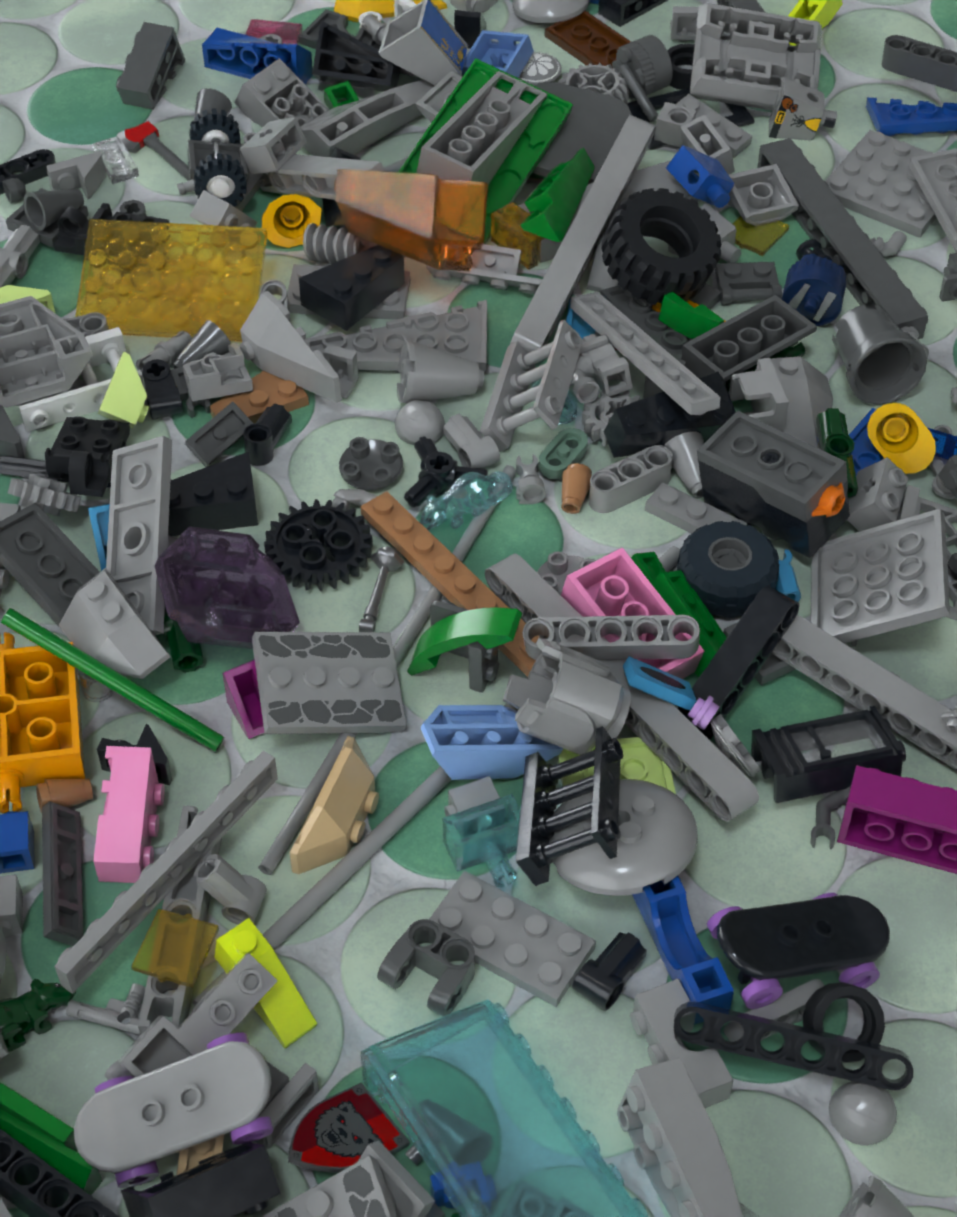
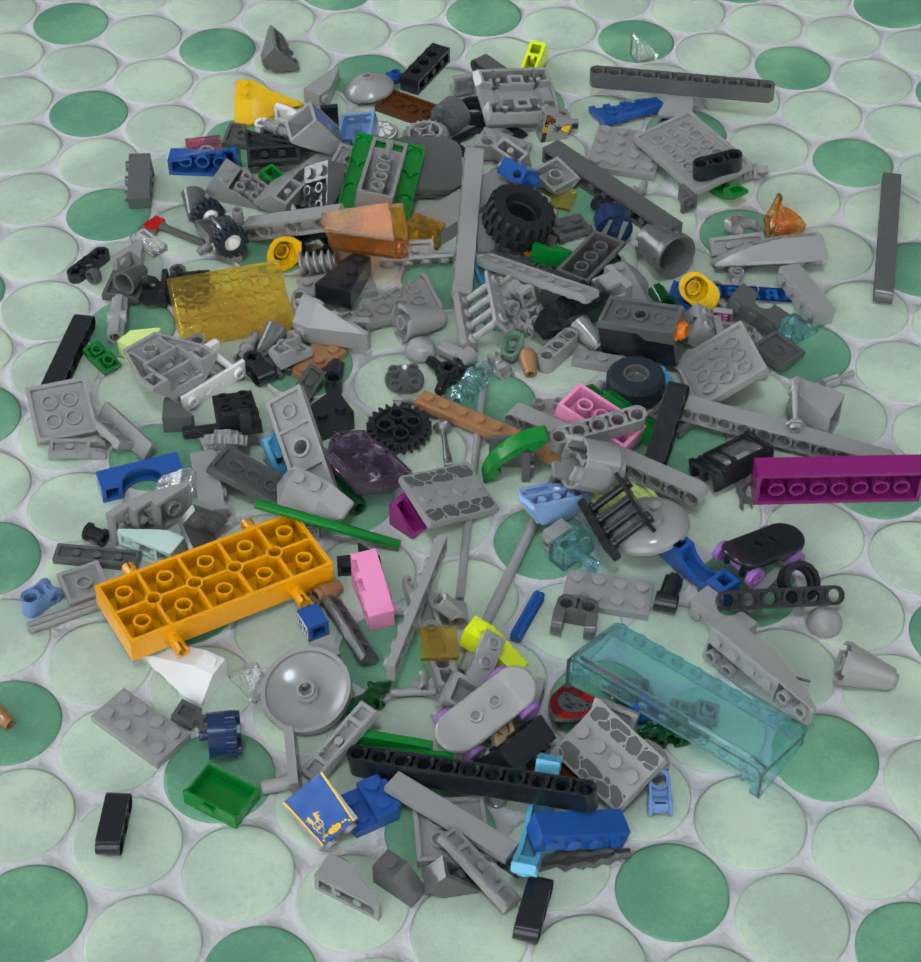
camera: 20 degrees left, 5 degrees down
yellowish green slope [97,351,149,429] -> none
light grey brick [190,190,257,248] -> none
light grey brick [240,117,307,174] -> none
tan wedge [289,736,379,874] -> none
green wedge [520,148,595,242] -> none
dark grey piece [618,63,658,122] -> none
dark azure tile [623,656,697,710] -> none
lavender plate [688,695,720,731] -> none
light grey dish [710,714,761,778] -> none
none -> dark grey slope [303,160,344,208]
none -> blue axle [510,590,545,643]
none -> tile [713,307,733,322]

